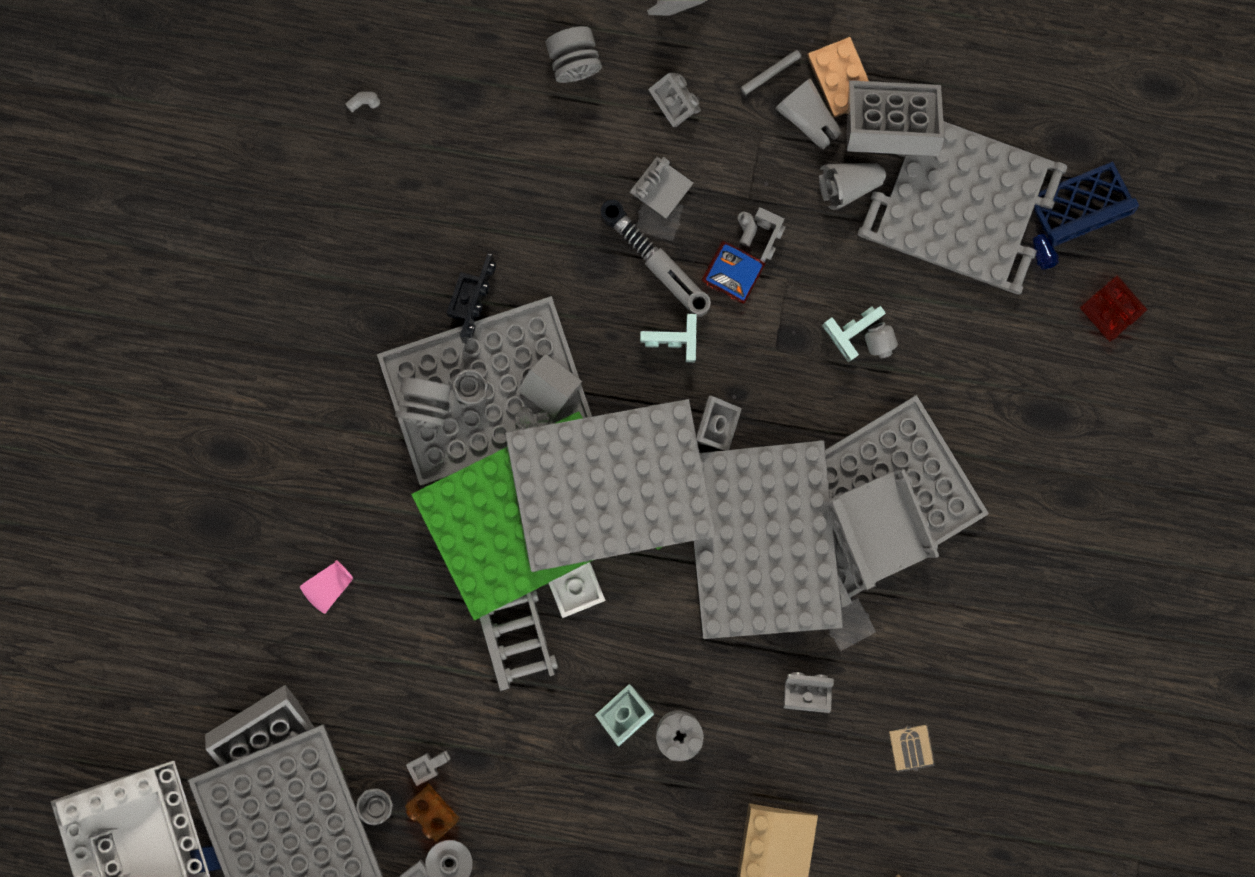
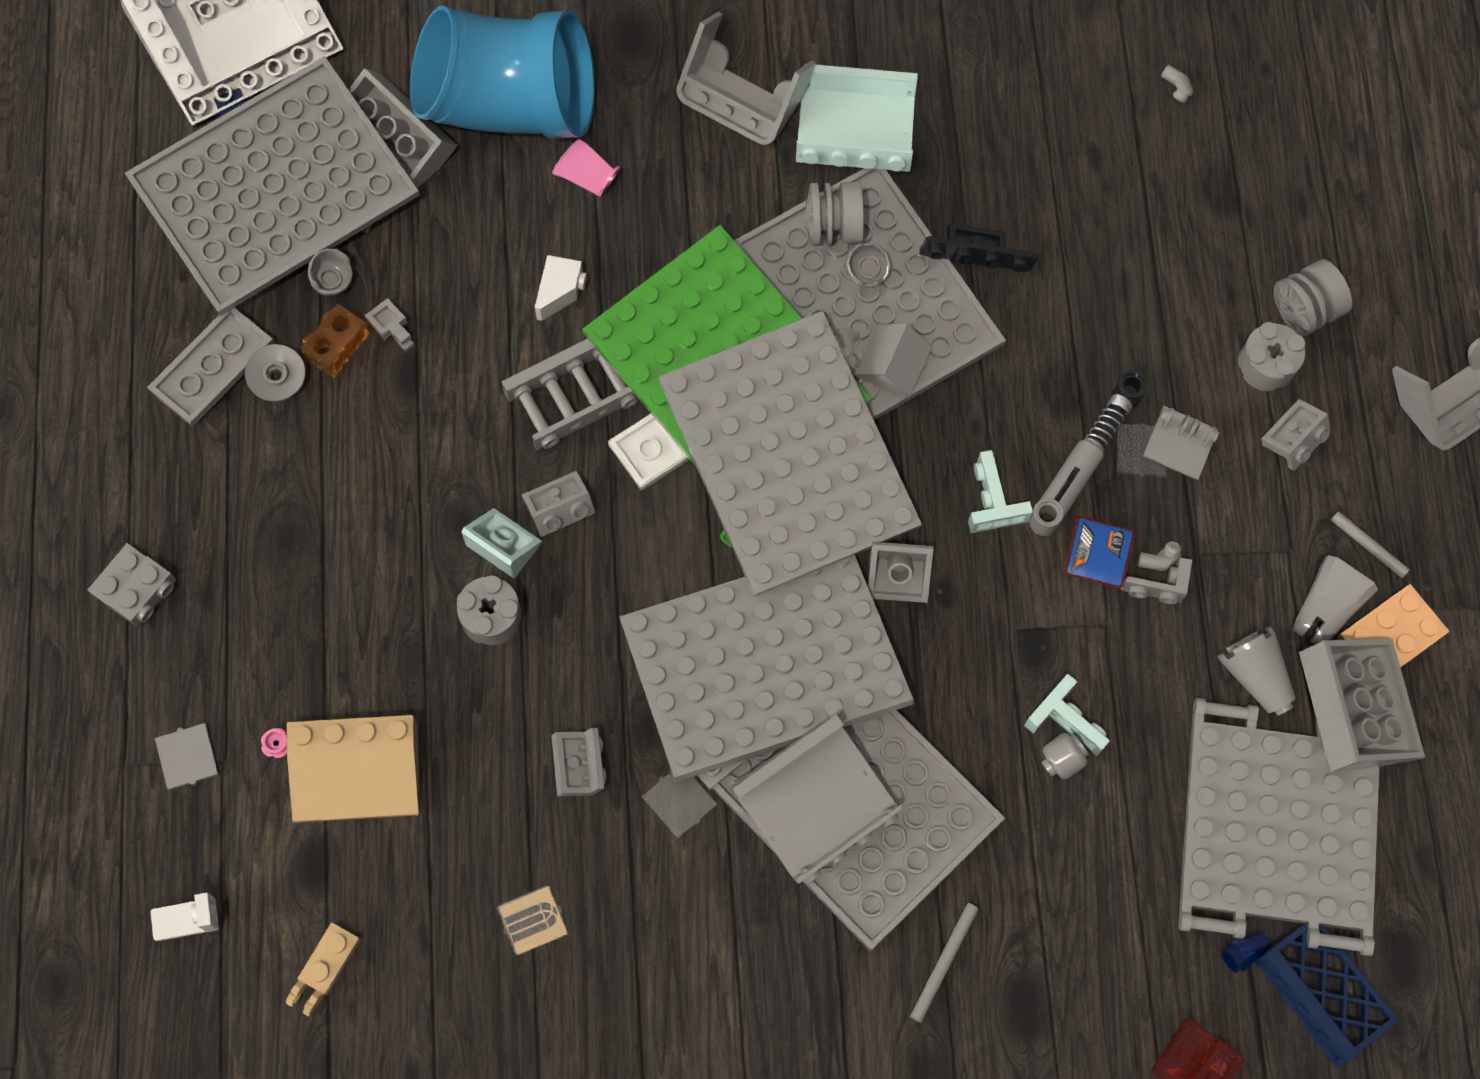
camera: 80 degrees right, 15 degrees down
none -> dark azure cylinder [410,5,595,139]
none -> light grey bracket [522,471,595,536]
none -> white slope [535,255,587,321]
none -> light grey windscreen [676,12,816,145]
none -> light aqua panel [796,64,918,172]
none -> light grey bar [910,903,979,1023]
none -> light grey brick [1238,322,1305,391]

